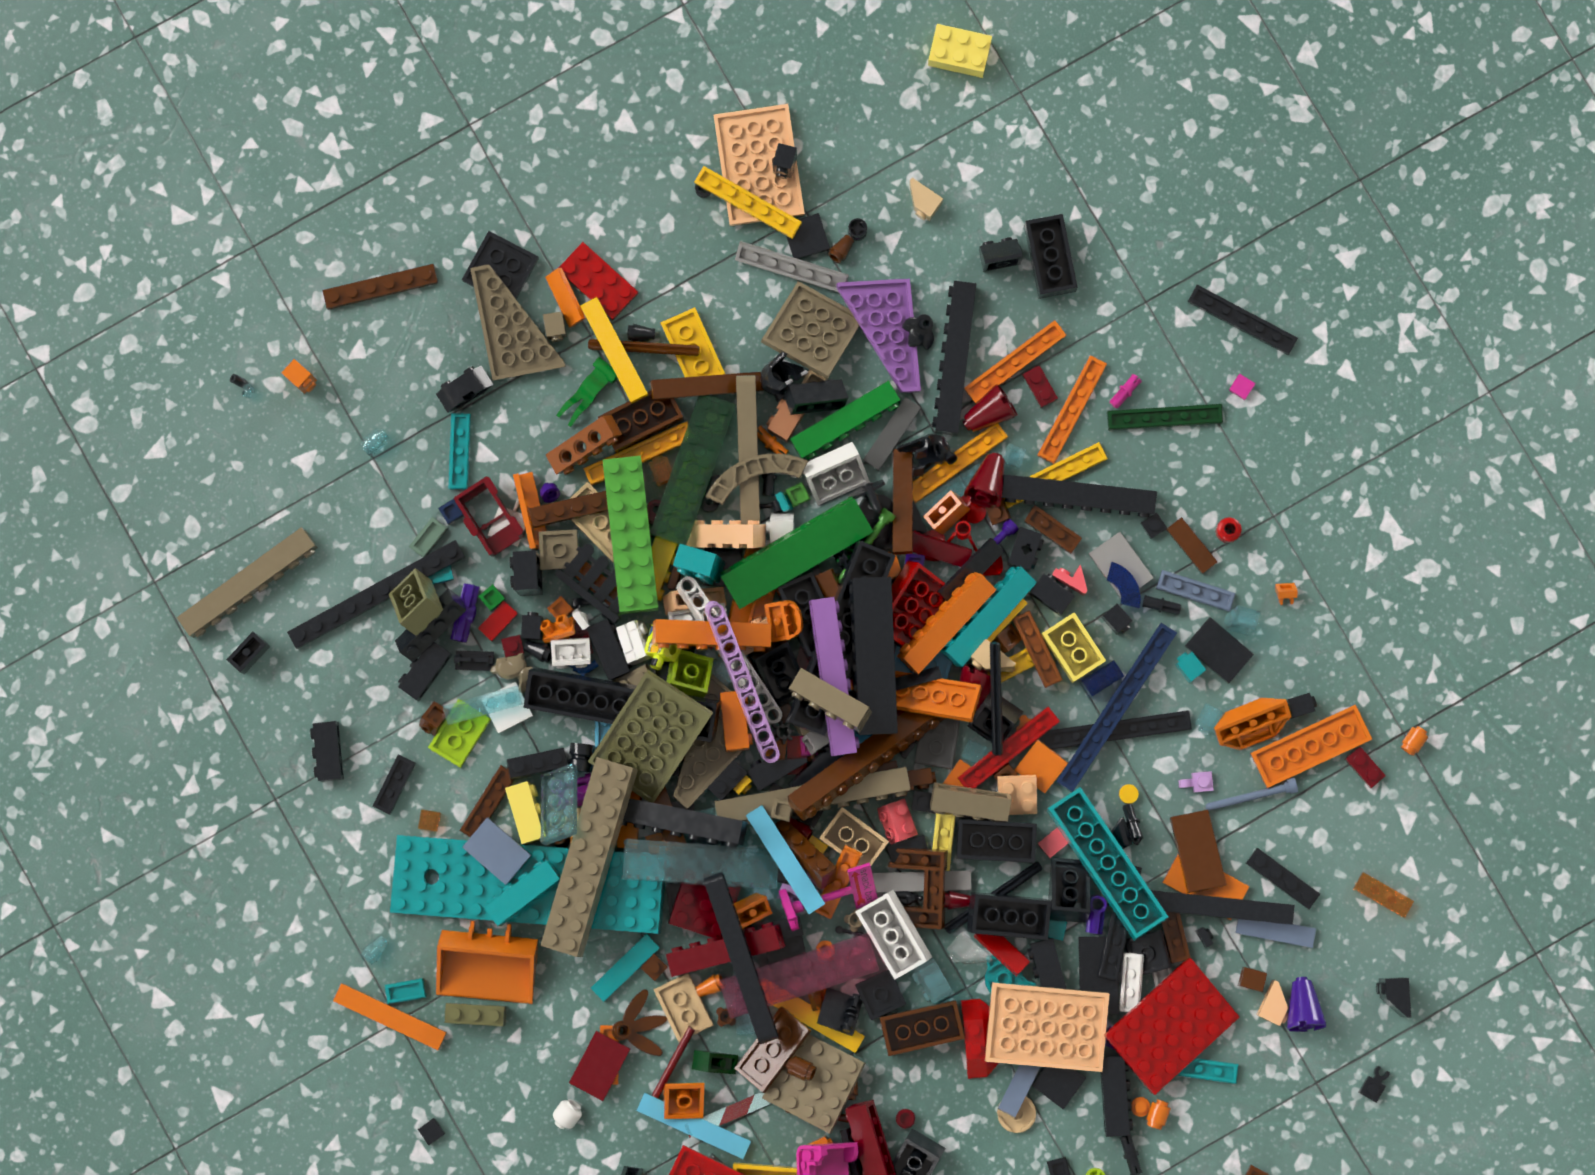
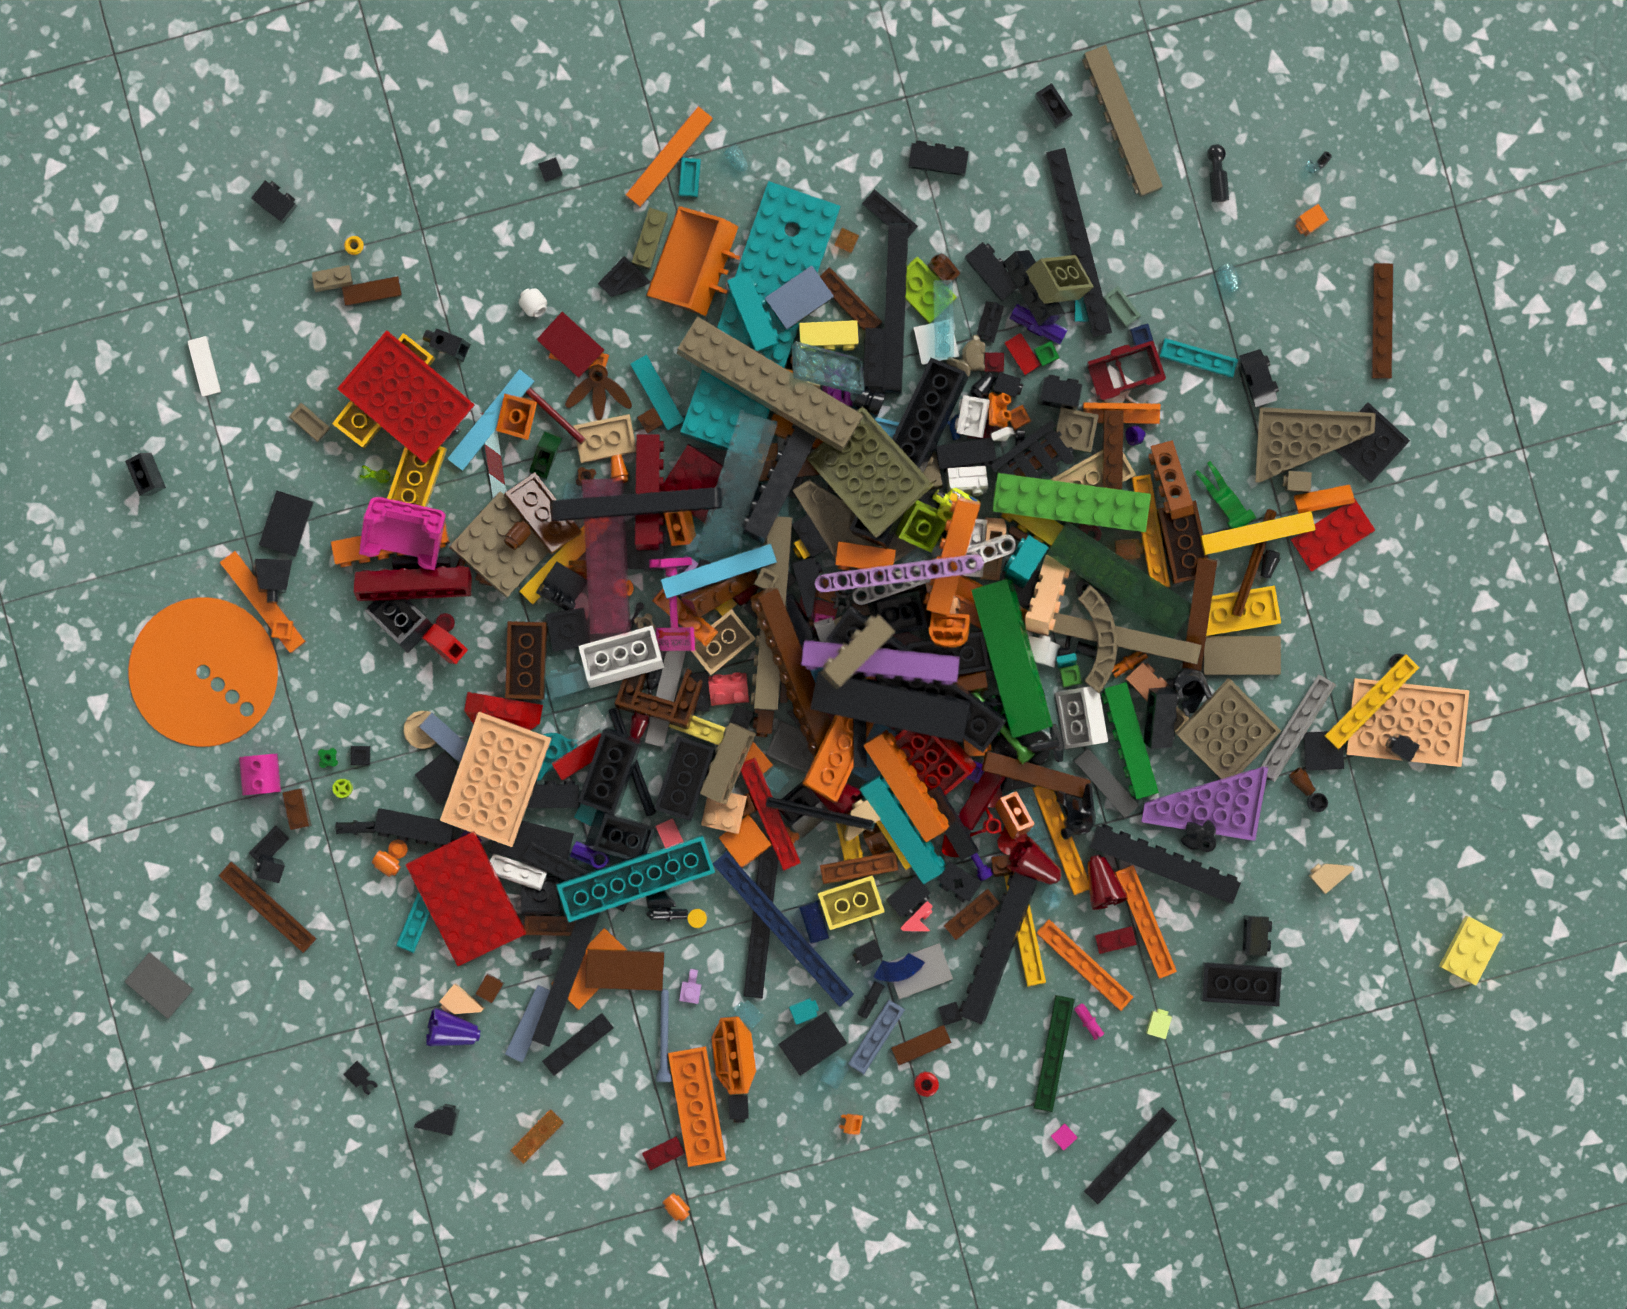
camera: 95 degrees right, 5 degrees up
none -> red slope [422,623,468,664]
none -> black wing [598,256,651,297]
none -> black beam [882,222,909,394]
none -> yellowish green brick [1146,1009,1172,1039]
none -> dark tan tile [1203,636,1281,675]
none -> black piece [1207,144,1229,202]

